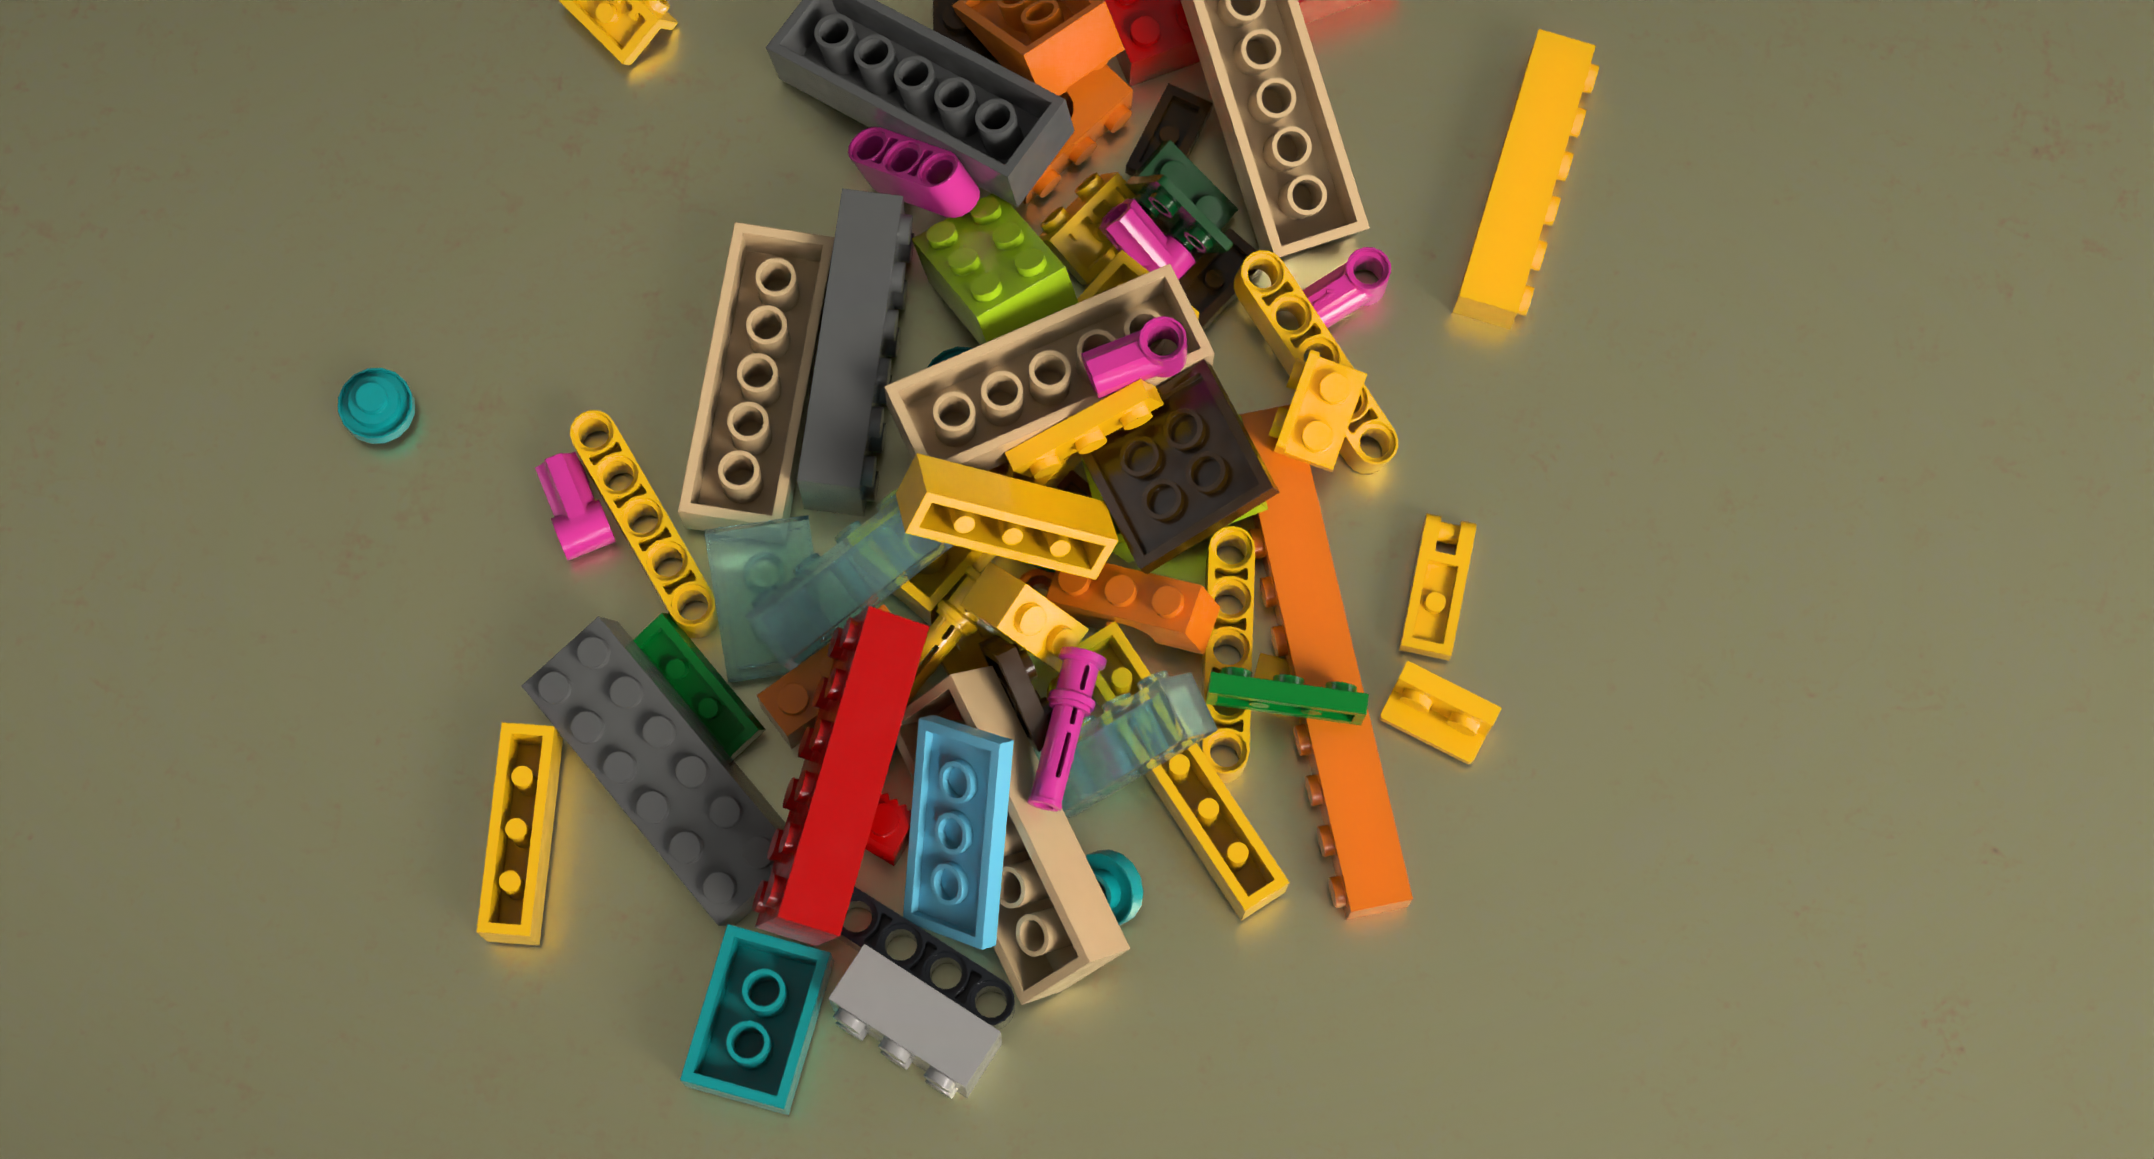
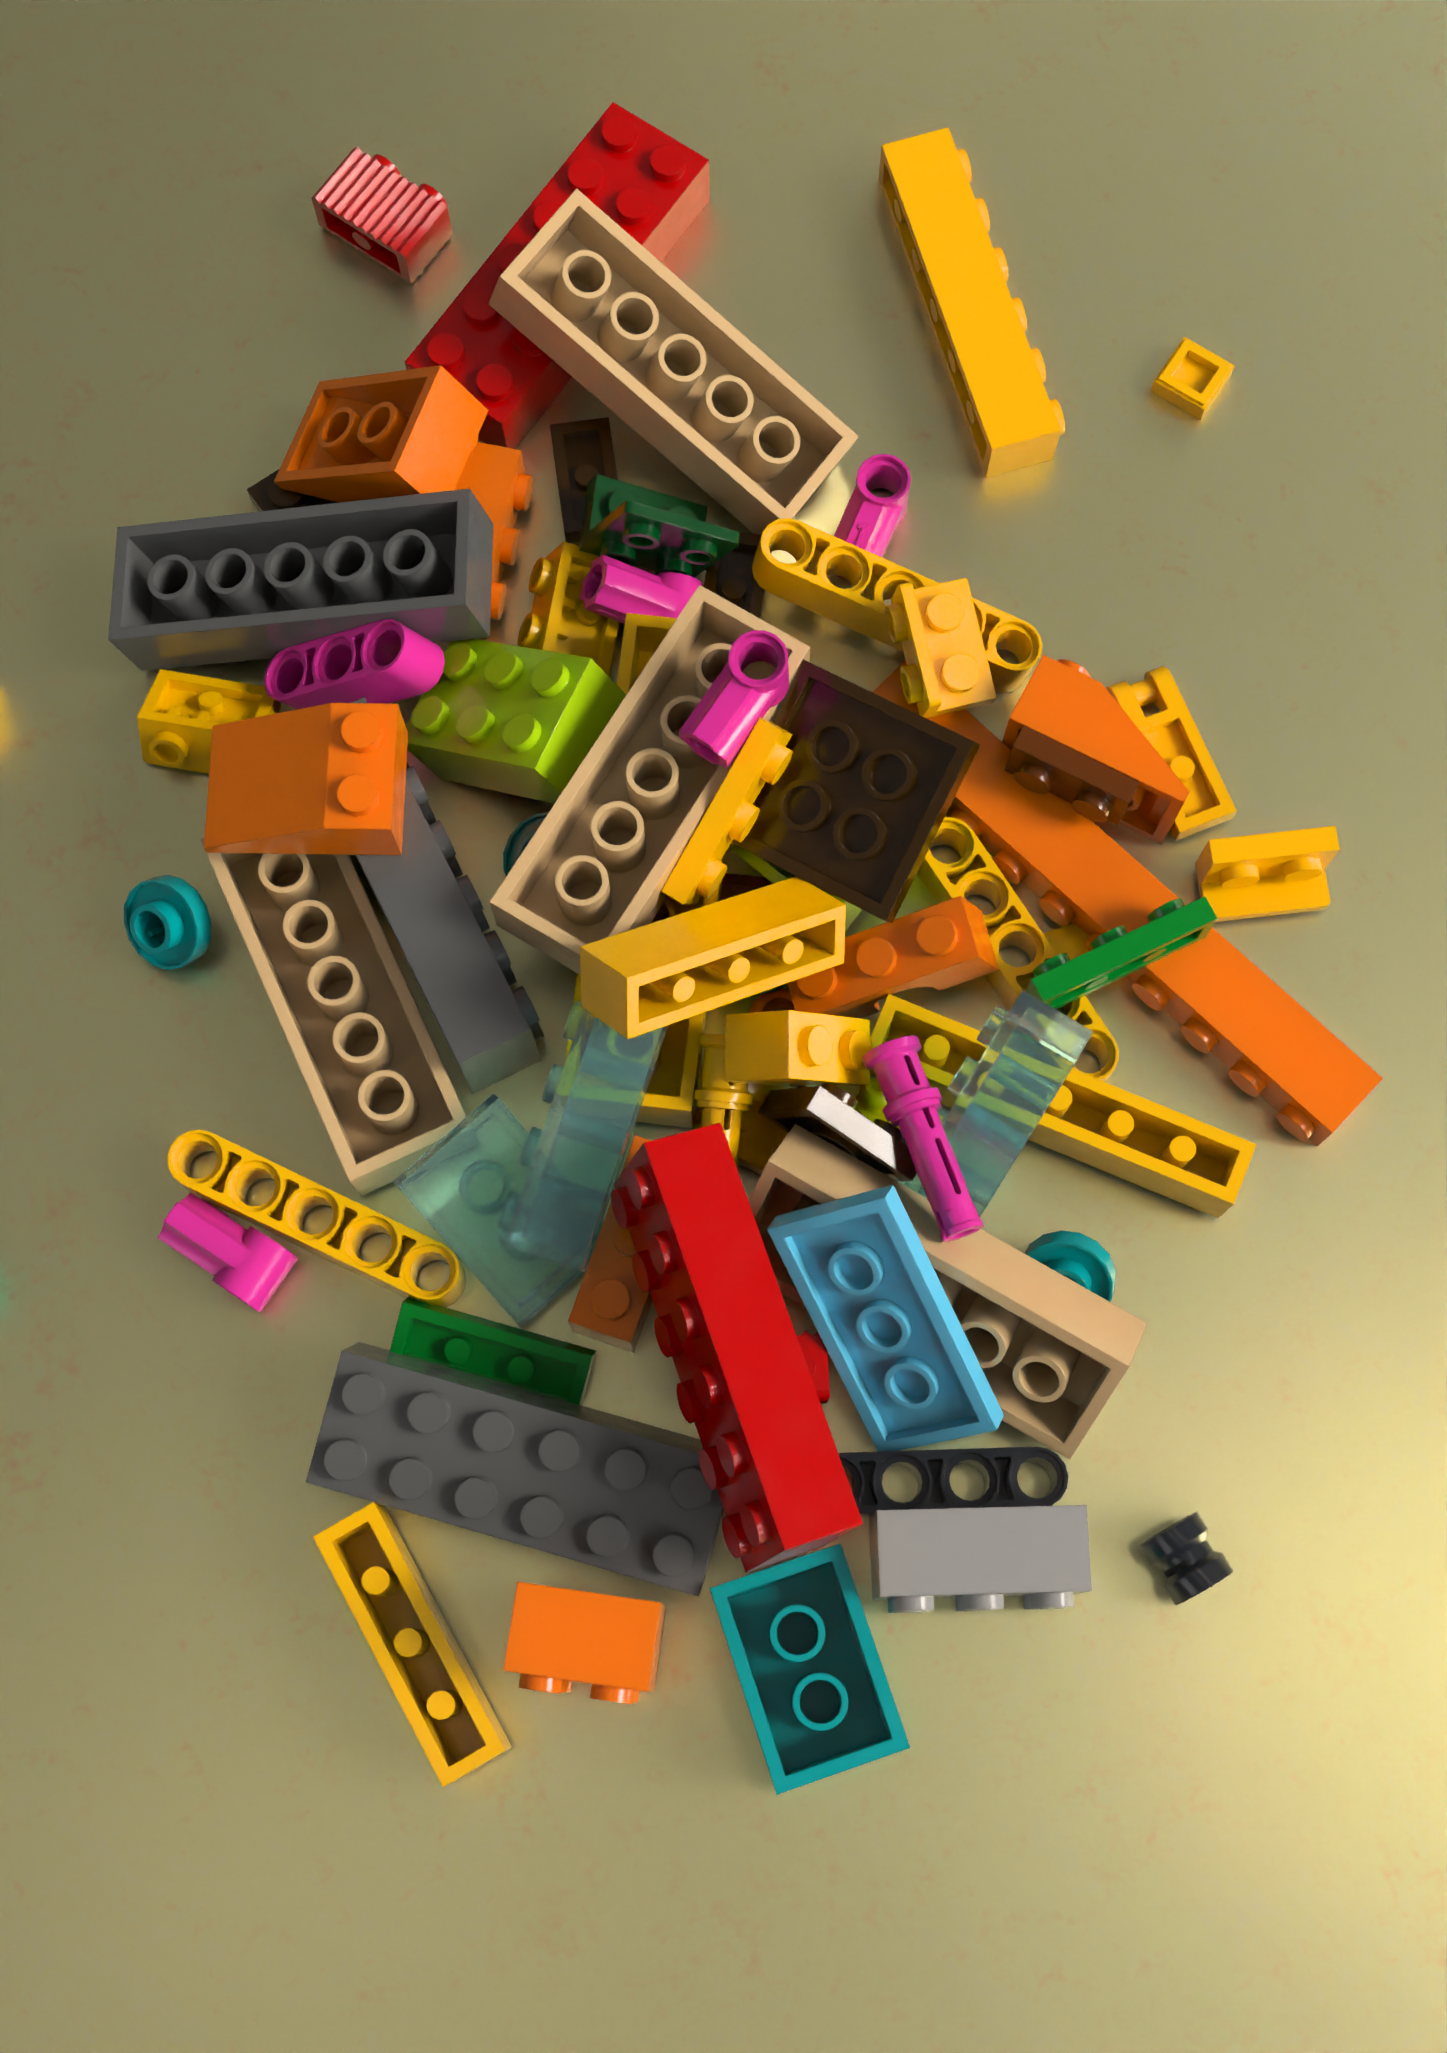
camera: 30 degrees left, 0 degrees up
none -> teal plate [124,874,212,970]
none -> yellow bracket [137,669,281,774]
none -> orange slope [204,703,408,855]
none -> orange brick [503,1582,666,1704]
none -> orange slope [1002,655,1189,845]
none -> reddish brown plate [1005,725,1140,826]
none -> black wheel [1139,1511,1233,1605]
none -> yellow tile [1151,337,1235,420]

